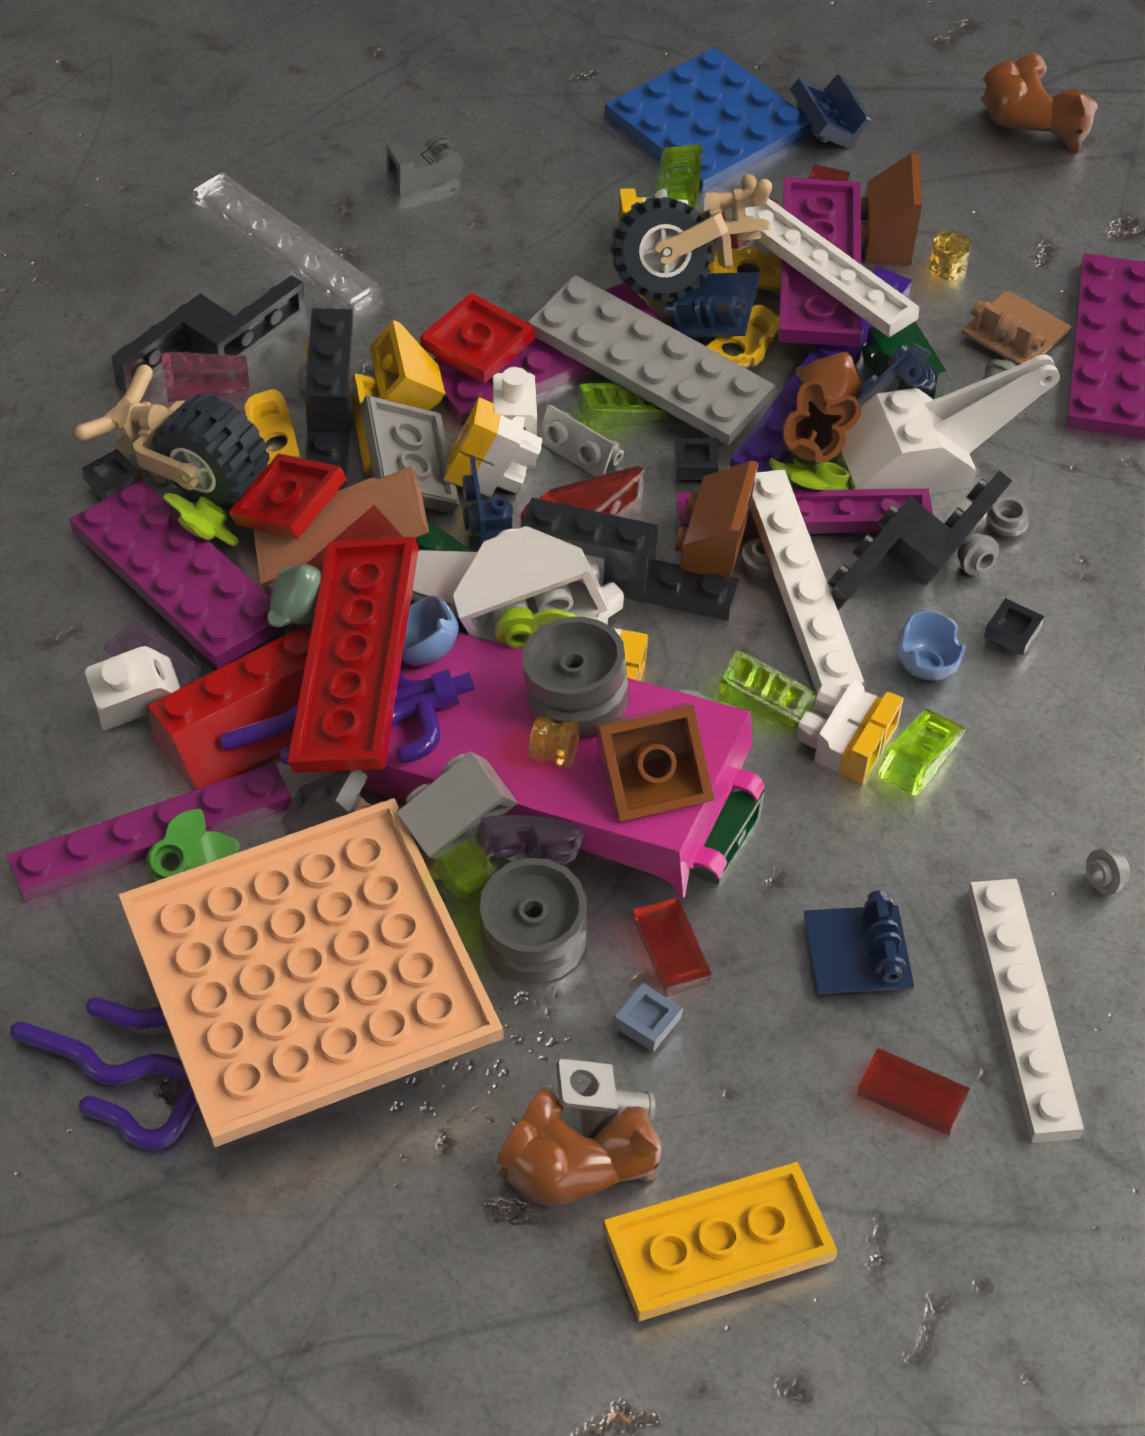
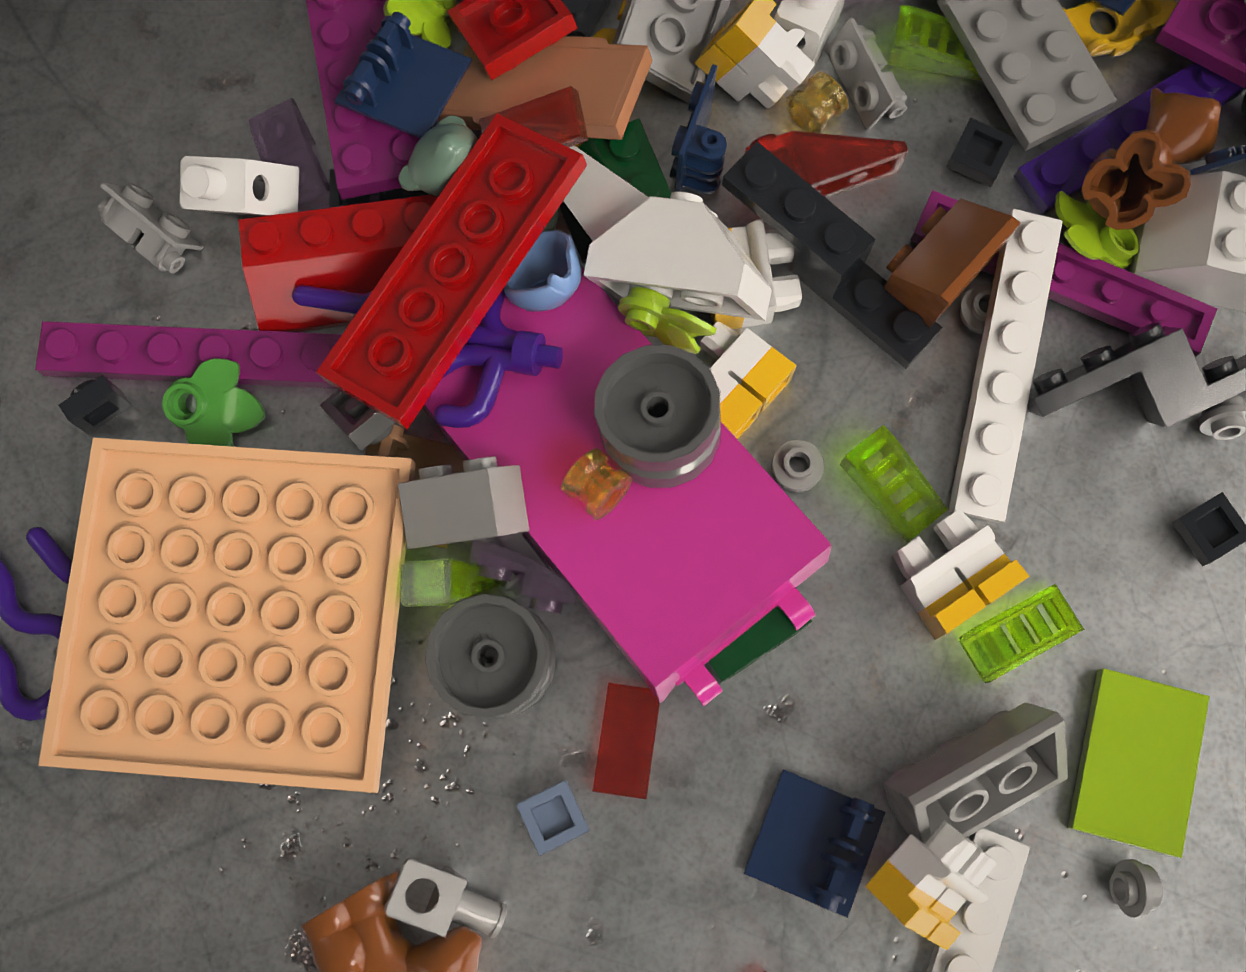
camera: 30 degrees right, 25 degrees up
dark orange slope [593,703,715,822] -> none
medium blue hair [897,610,965,681] -> none
none -> black plate [58,375,132,435]
none -> light grey hinge [97,182,204,273]
none -> dark blue hinge [335,12,472,138]
none -> clear yellow wheel [786,71,849,136]
none -> white hips [865,821,997,950]
none -> light grey slope [884,702,1068,843]
none -> lime tile [1067,668,1210,858]

